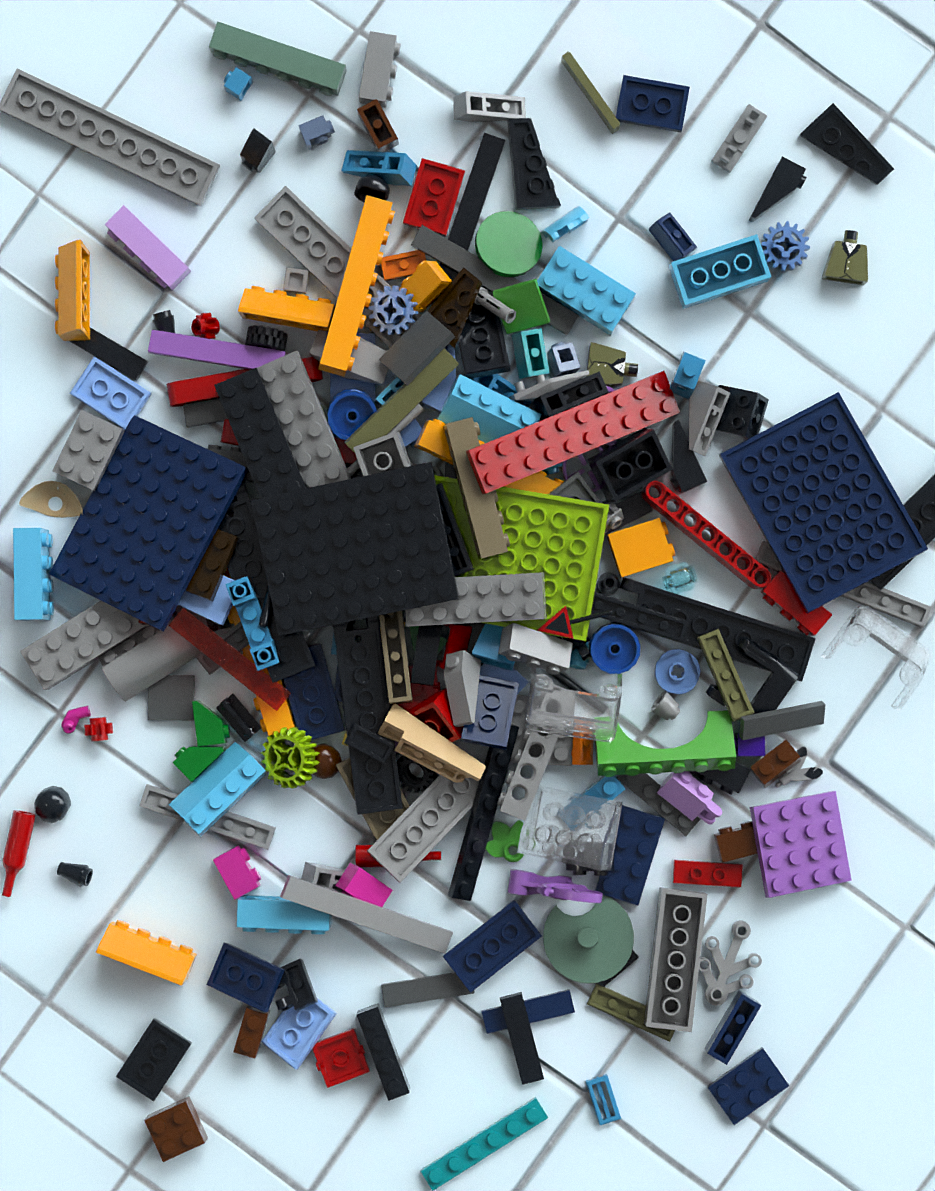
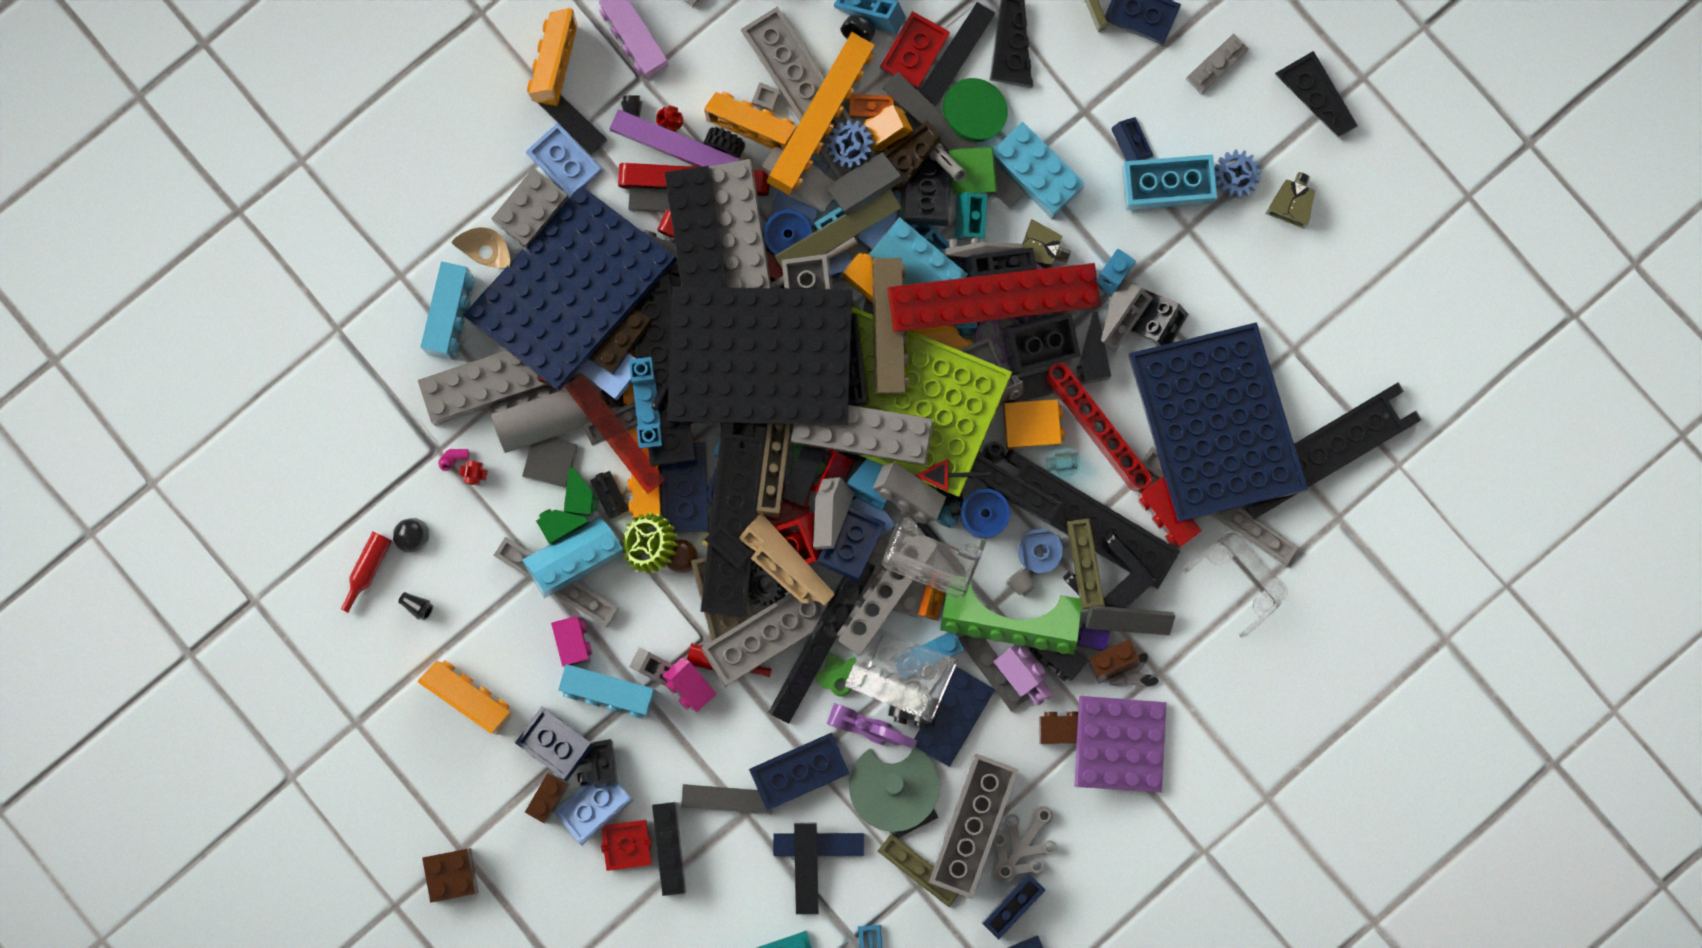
camera: 10 degrees right, 5 degrees down
black plate [116,1018,192,1101] -> none
light grey tile [280,875,453,954] -> none
medium azure slope [541,206,590,243] -> none
sand blue brick [547,342,581,378] -> none
red plate [673,860,743,887] -> none
black slope [749,156,807,222] -> none

